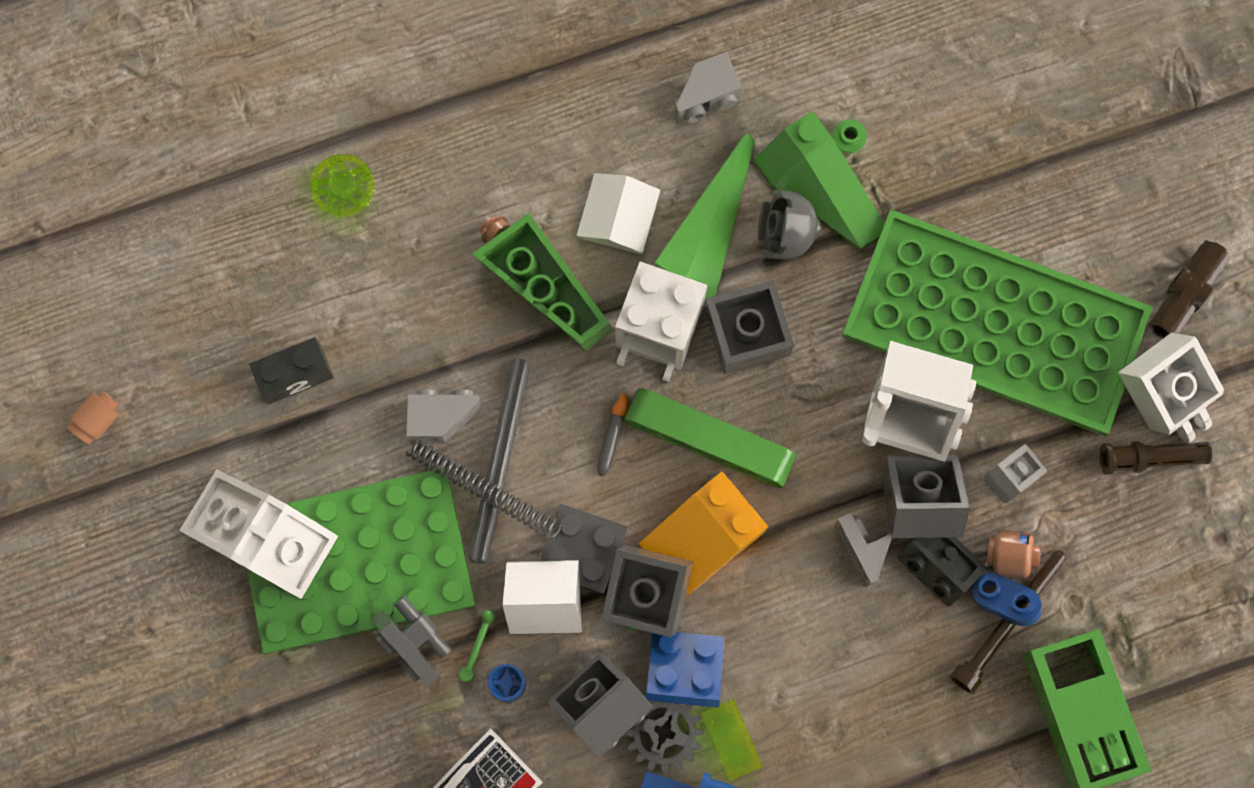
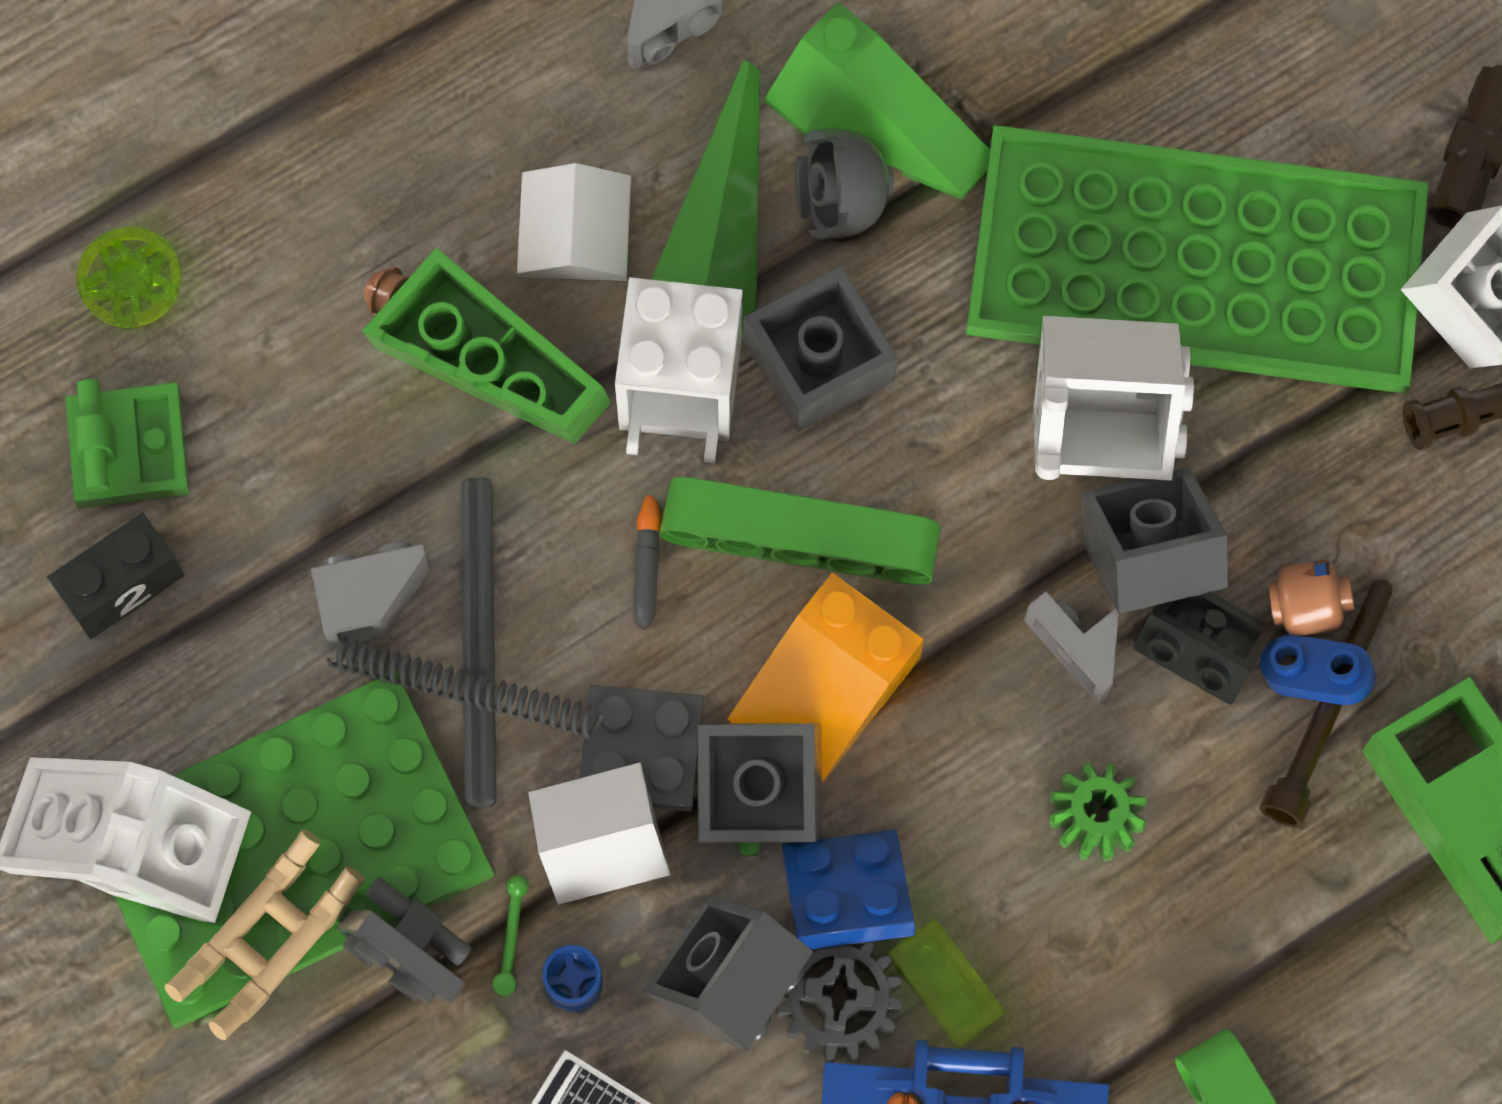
camera: 15 degrees left, 5 degrees down
bright green plate [832,119,867,153] -> none
light grey slope [984,444,1048,503] -> none
none -> bright green plate [65,379,190,509]
none -> tan piece [165,829,365,1040]
none -> bright green gear [1048,762,1147,861]

